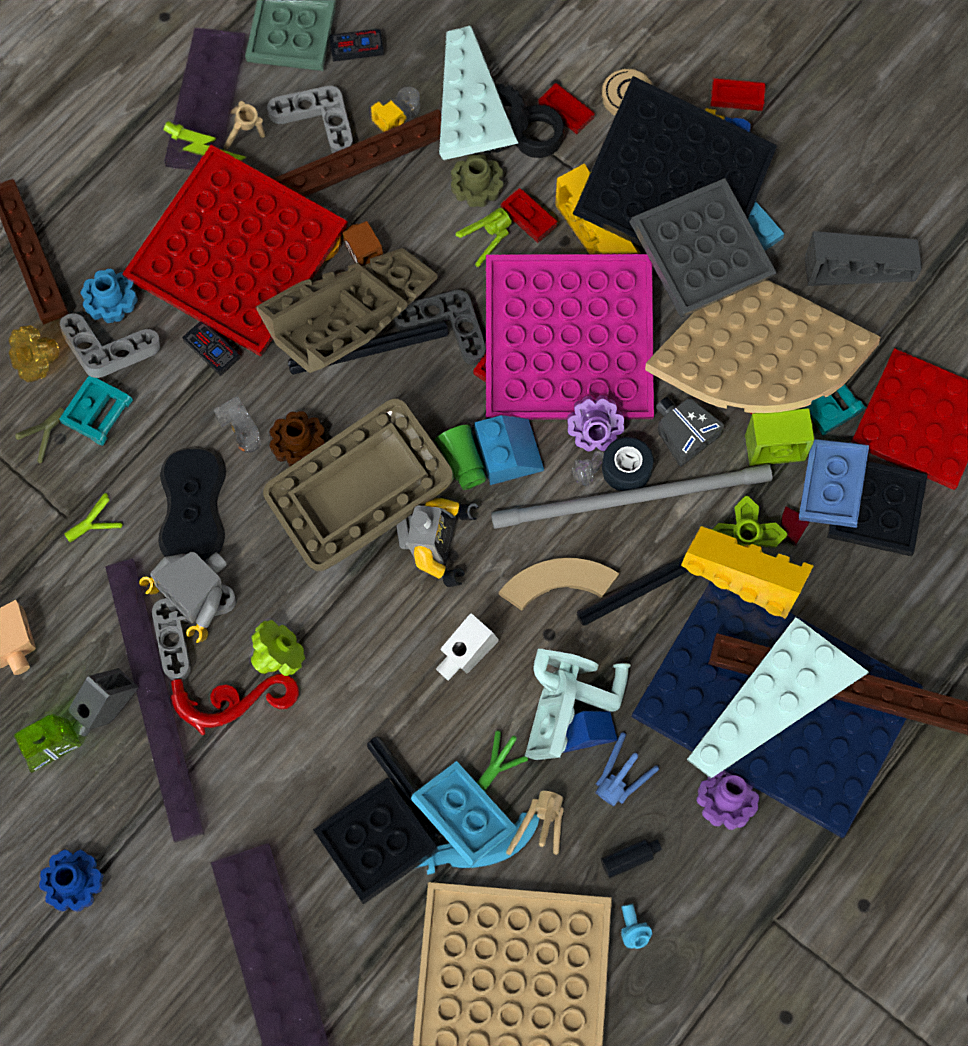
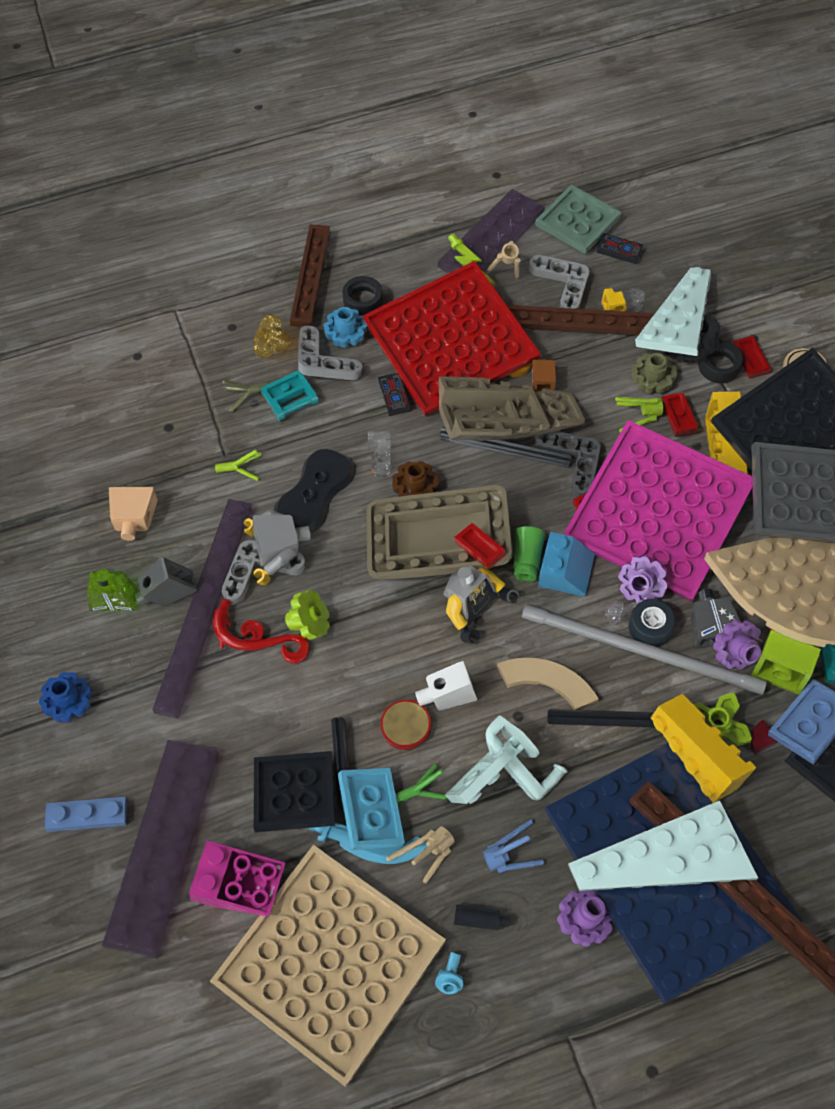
camera: 30 degrees right, 10 degrees down
blue slope [563,711,617,753] -> none
none -> medium blue plate [45,797,127,832]
none -> dark pink slope [189,840,285,917]
none -> black tyre [342,276,383,316]
none -> pearl gold tile [381,700,431,750]
none -> red tile [454,523,506,570]
none -> medium lavender plant [713,619,763,670]

